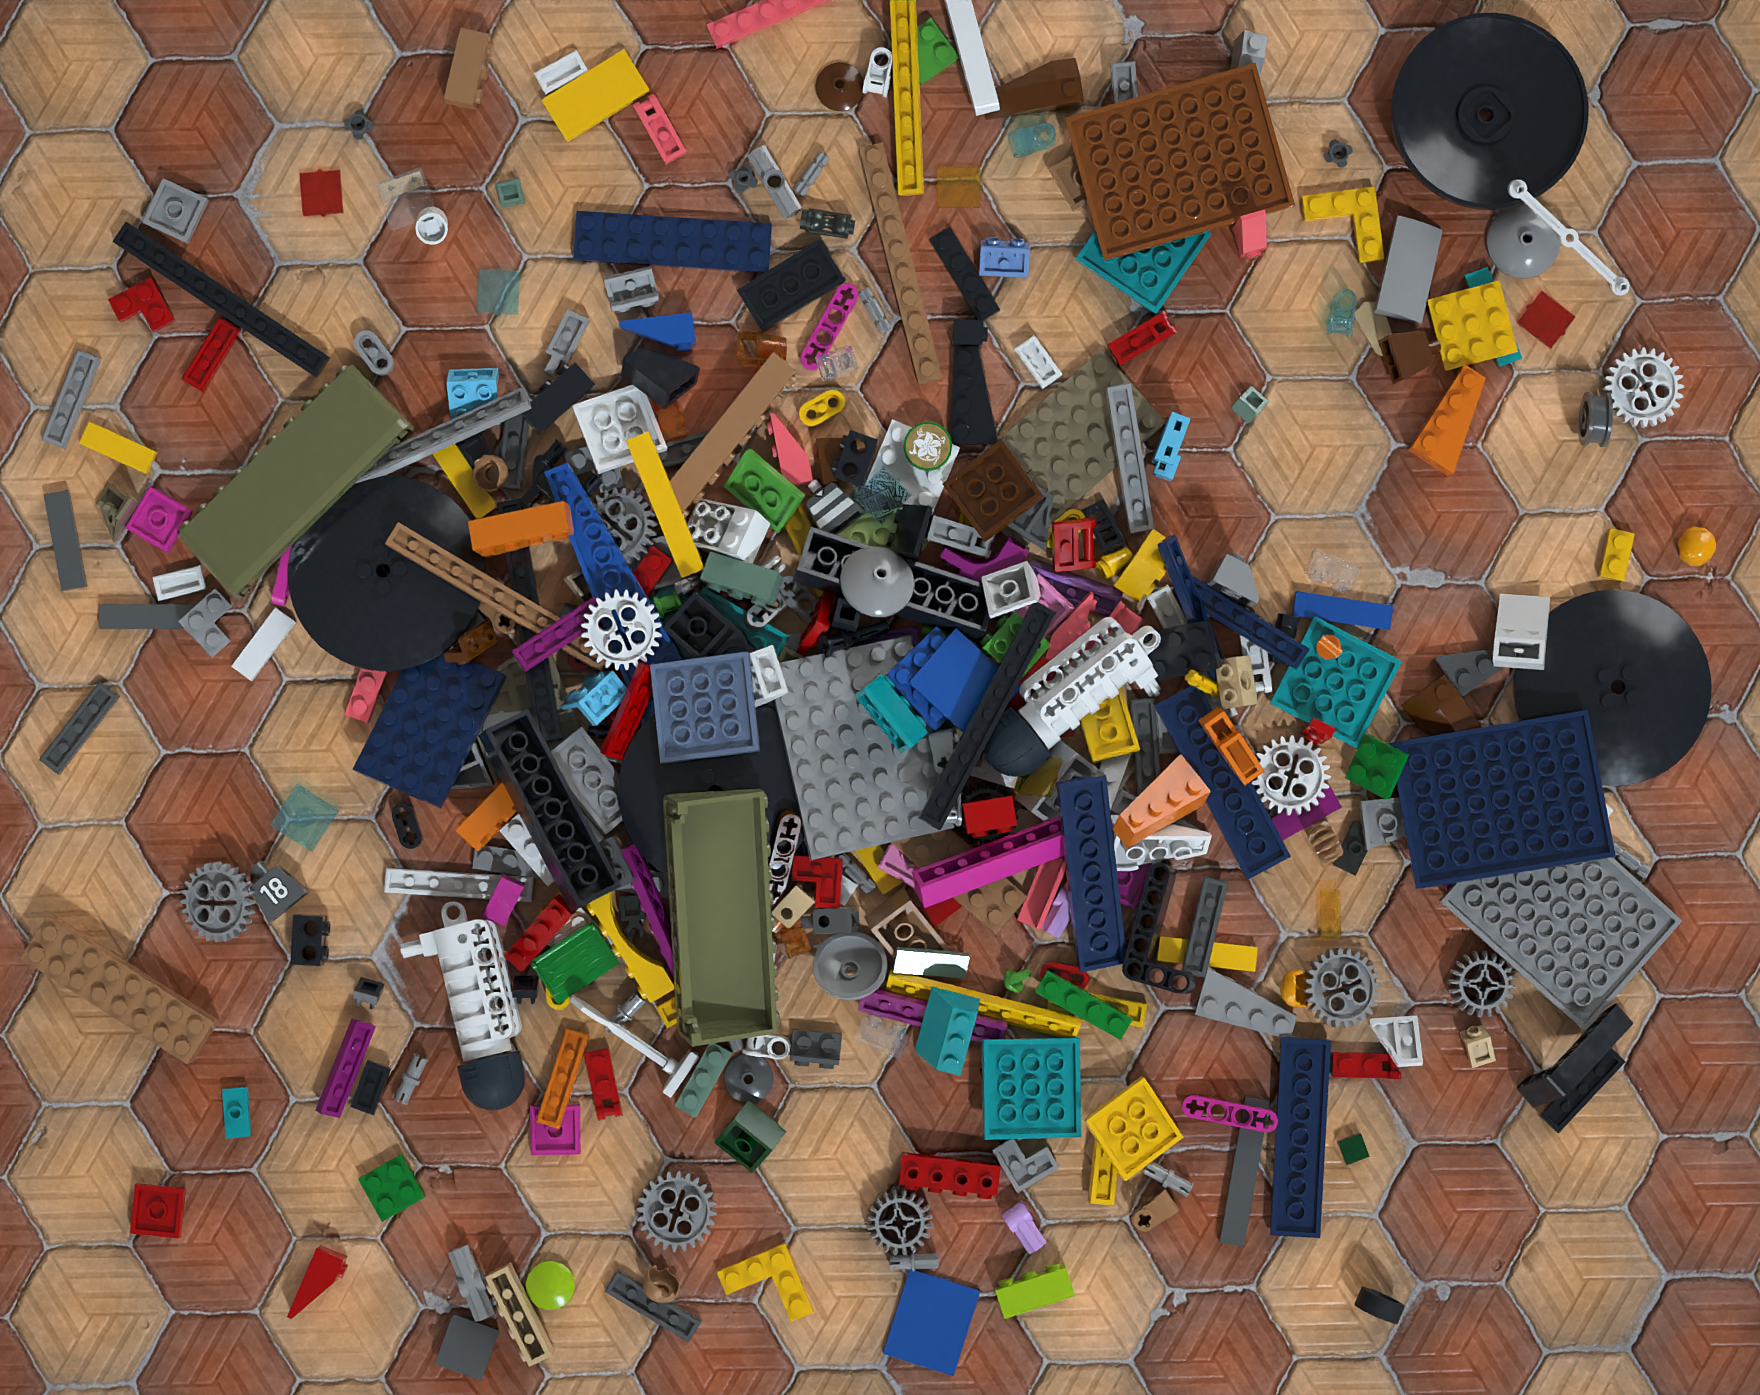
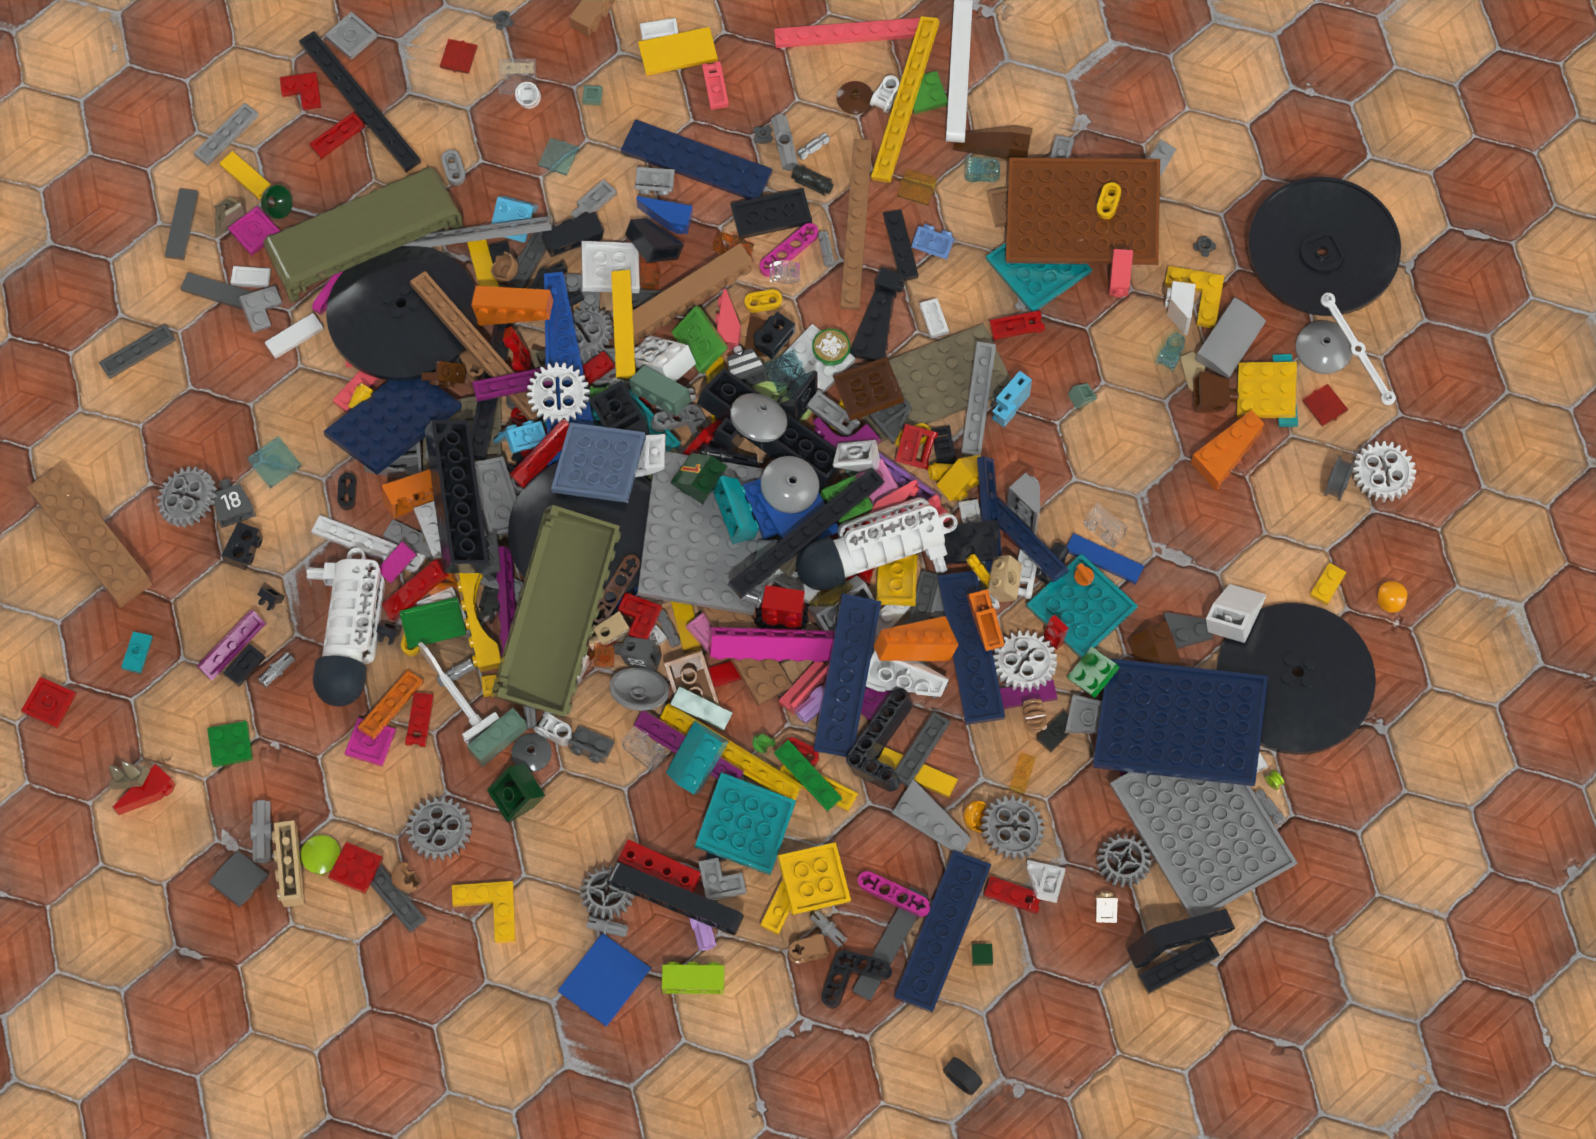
camera: 20 degrees right, 20 degrees down
none -> dark tan tile [108,761,150,790]
none -> dark green piece [261,185,292,219]
none -> red plate [328,842,383,894]
none -> yellow cone [348,383,374,409]
none -> red plate [503,326,531,373]
none -> black beam [606,862,744,935]
none -> dark green slope [671,453,728,504]
none -> light grey dish [761,456,819,514]
none -> black beam [821,950,892,1009]
none -> yellow plate [1097,182,1121,219]
none -> white slope [1164,281,1196,335]
none -> lime bush [1264,770,1285,790]

